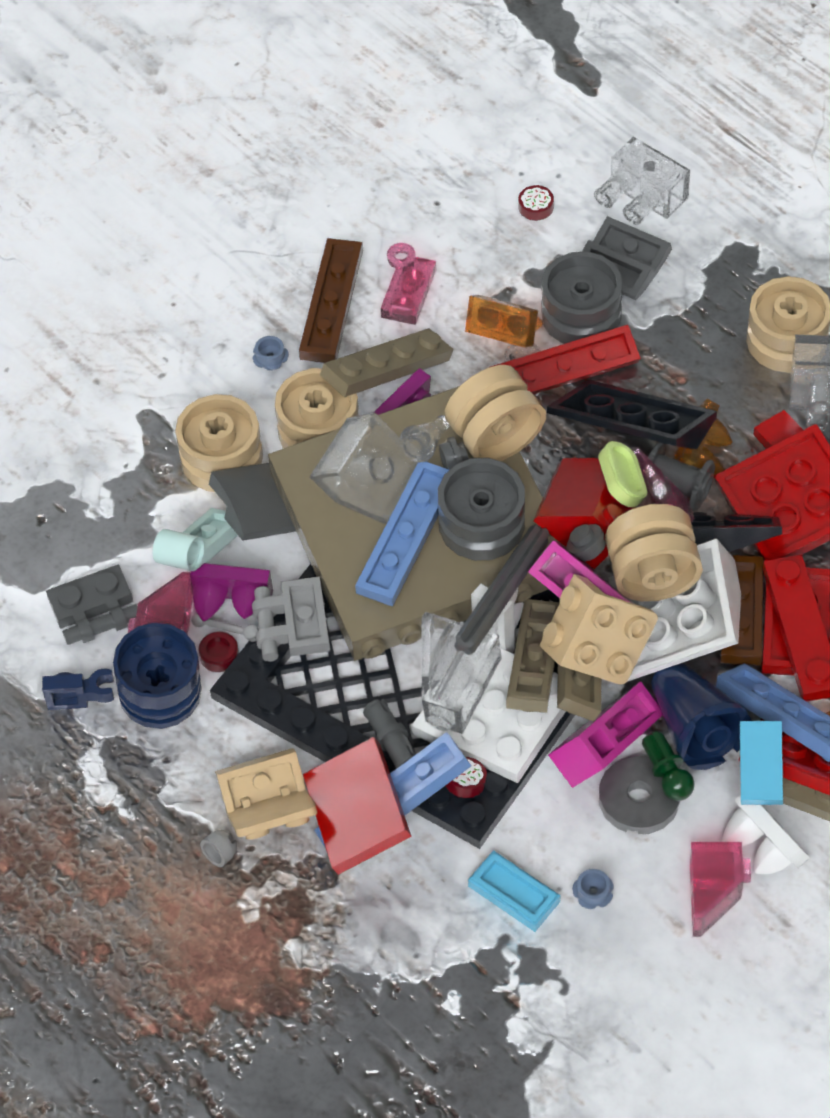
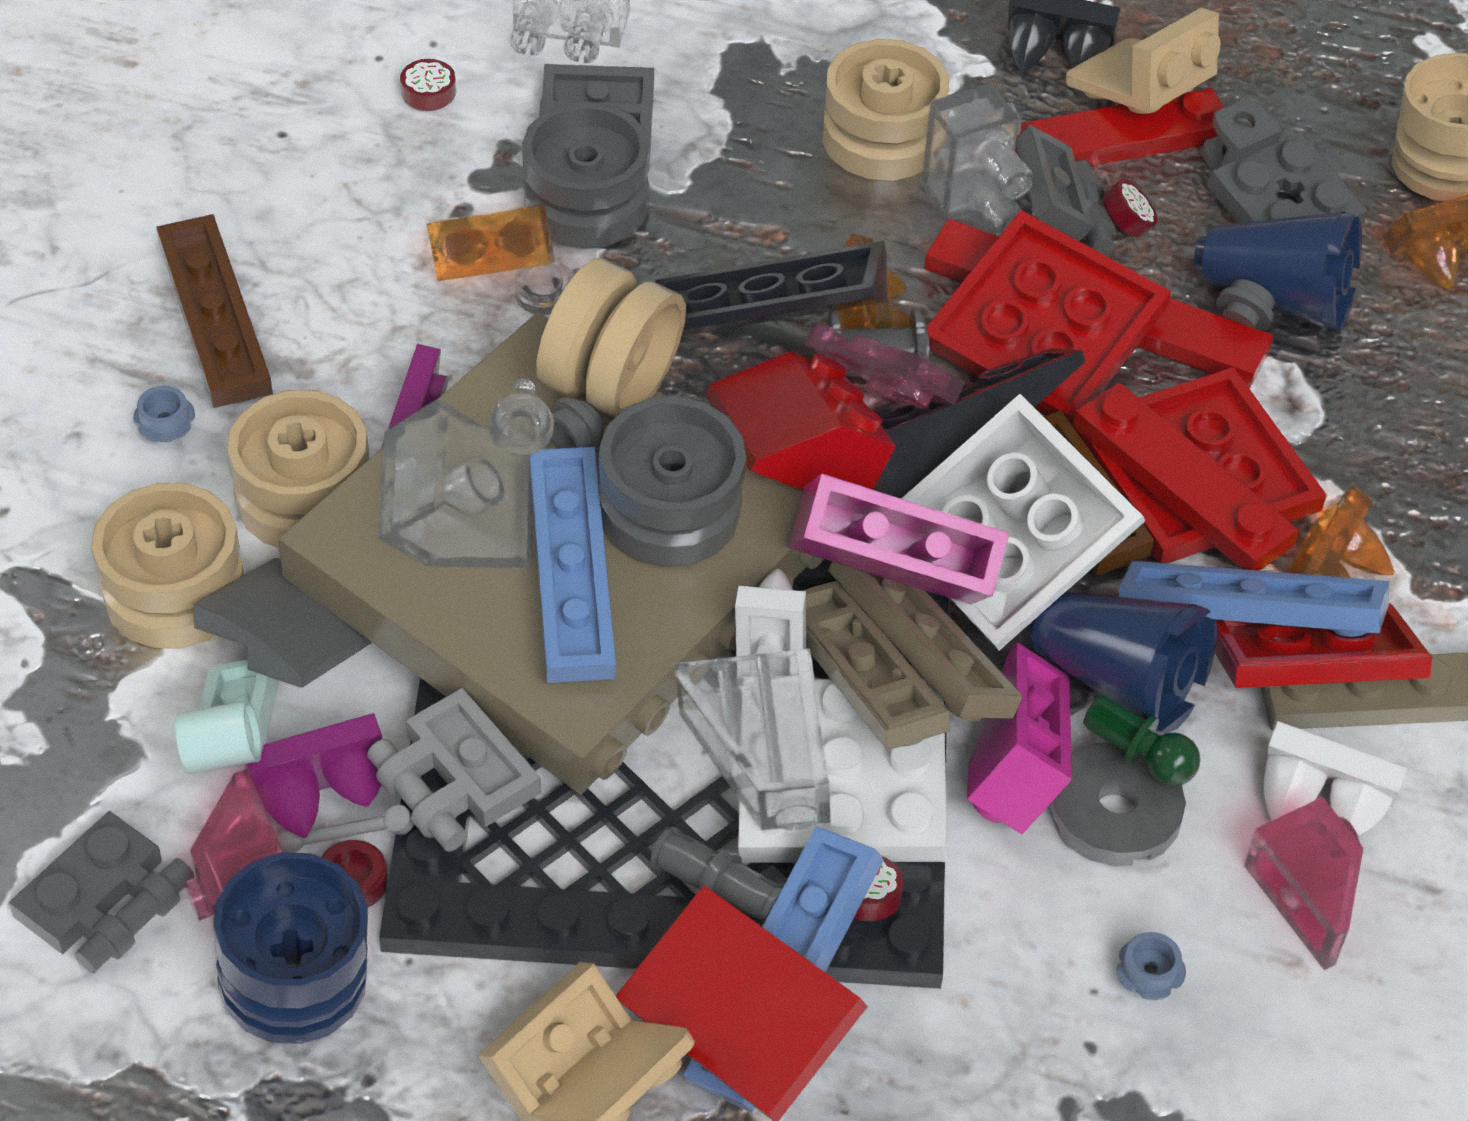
camera: 35 degrees left, 5 degrees down
dark blue plate [42,669,114,711] -> none
dark tan plate [320,328,454,397] -> none
clear pink hinge [380,243,436,325] -> none
dark grey axle [454,525,550,655] -> none
medium azure tile [468,850,560,932] -> none
red plate [490,324,641,395] -> none
tan bracket [539,574,658,685] -> none
dark grey plate [566,524,606,561] -> none
yellowish green tile [598,441,647,507] -> none
tan wheel [605,504,703,602] -> none
medium azure tile [740,721,783,805] -> none

